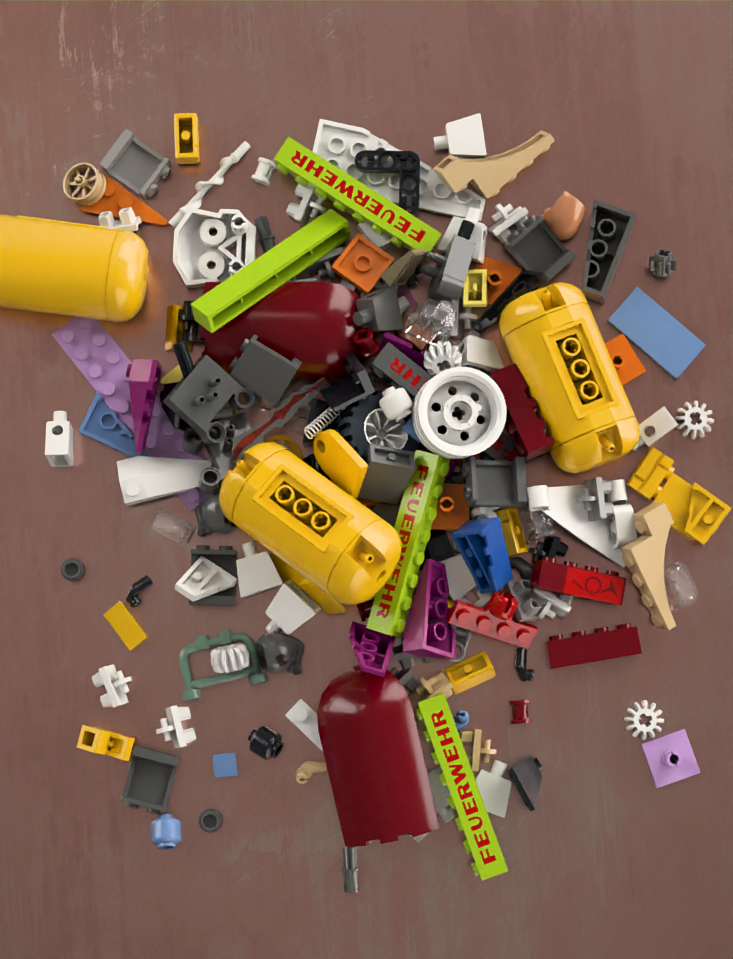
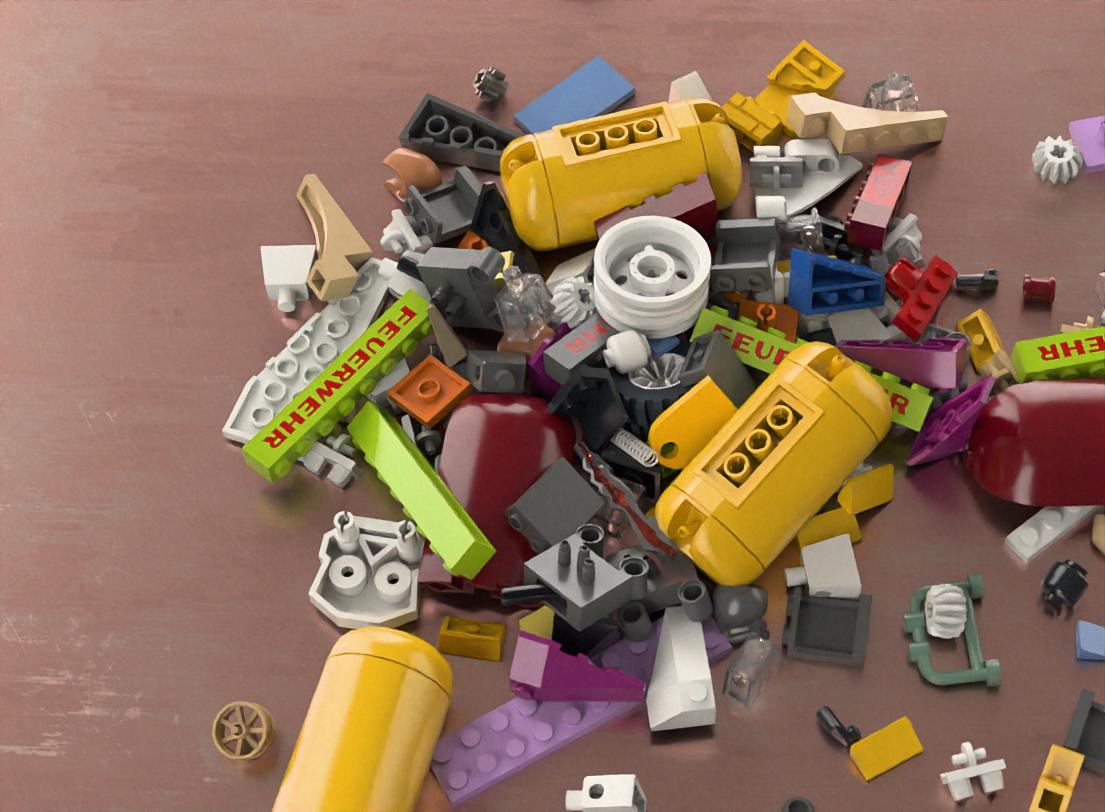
camera: 80 degrees left, 25 degrees down
medium blue wing [78,392,148,457] -> none
orange wing [80,175,169,226] -> none
light grey panel [99,129,171,200] -> none
white hips [99,207,142,233] -> none
white hips [156,705,196,749] -> none
white piece [168,141,251,228] -> none
yellow brick [174,113,200,164] -> none
white wing [174,555,237,601] -> none
black hips [178,301,205,342] -> none
white bush [251,157,276,186] -> none
dark grey axle [254,216,275,253] -> none
dark grey piece [256,632,304,675] -> none
white torso [265,579,321,635] -> none
dark red bush [353,328,380,359] -> none
black beam [355,150,420,216] -> none
dark red bush [356,597,375,622] -> none
dark red brick [545,623,642,669] -> none
white gear [674,400,714,440] -> none

